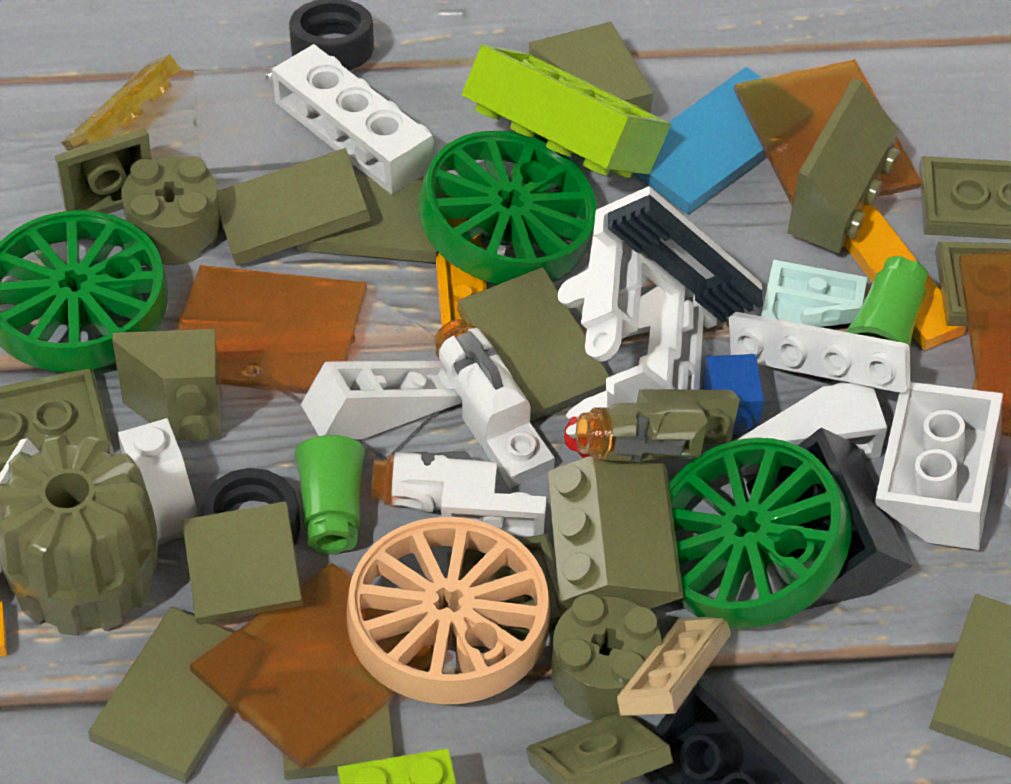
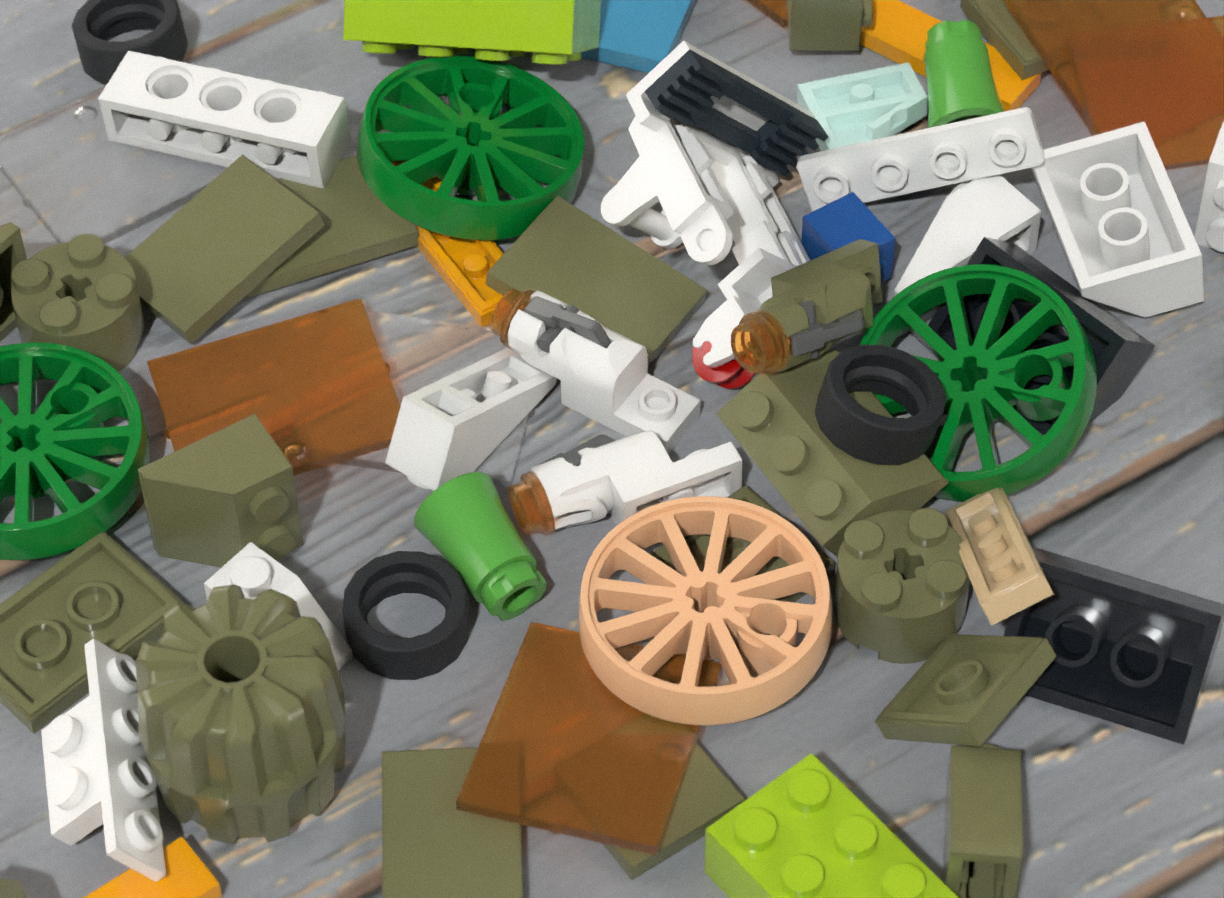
camera: 25 degrees left, 0 degrees up
olive tile [182,501,303,625] -> none
none -> black tyre [815,345,946,465]

